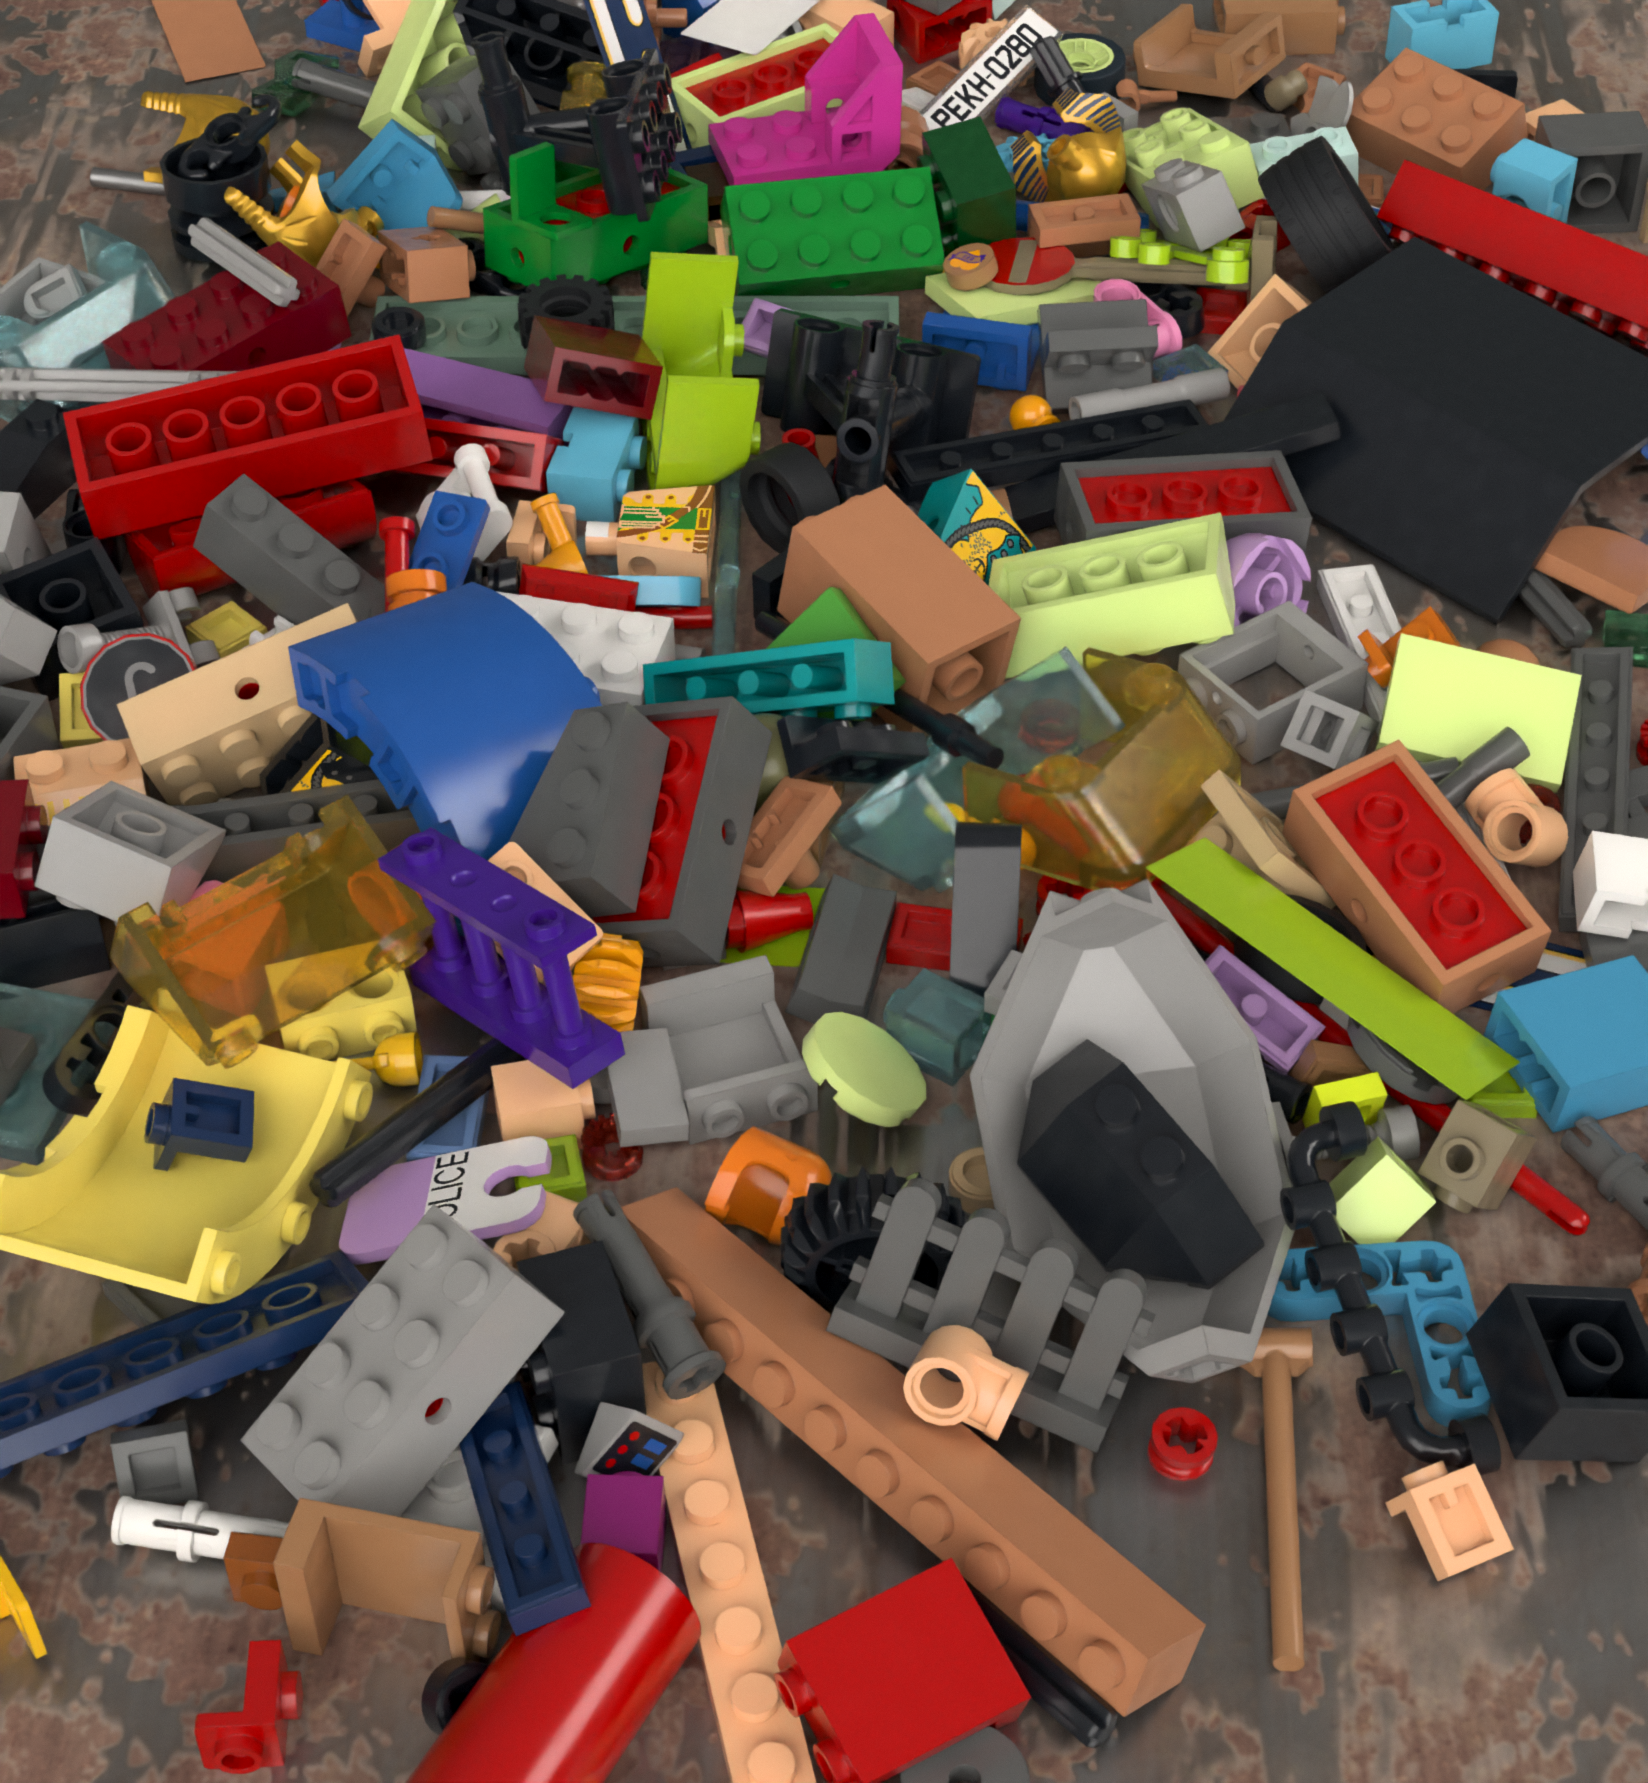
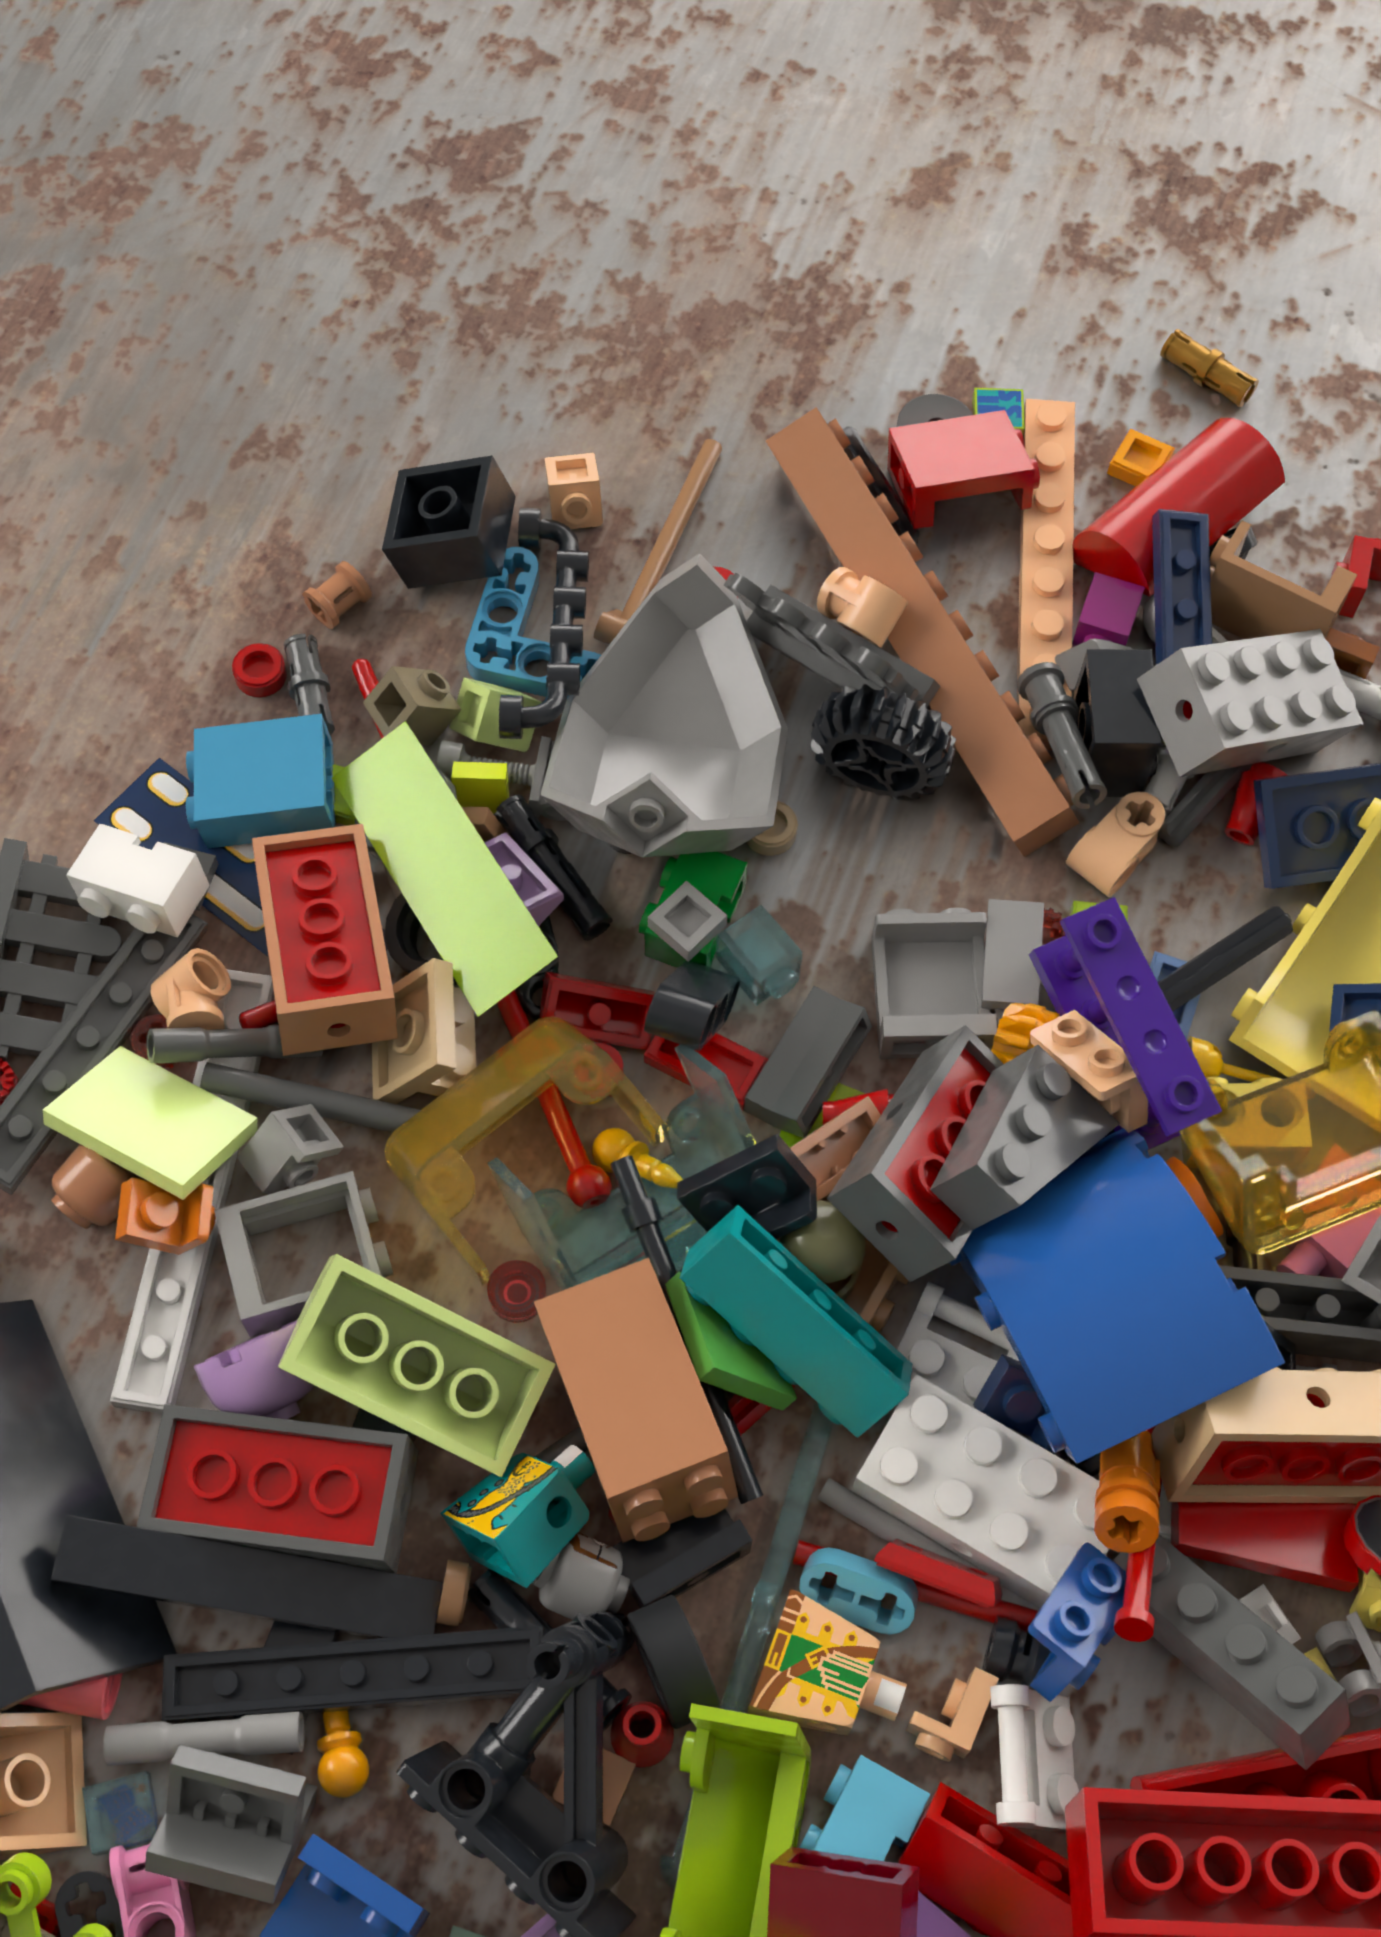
camera: 165 degrees left, 20 degrees up
piece [339,1136,552,1265] -> none
light orange bar [530,493,588,574] -> none
orange helmet [704,1126,832,1246] -> none
yellowish green tile [802,1012,926,1127] -> none
black wedge [1017,1039,1265,1290] -> none

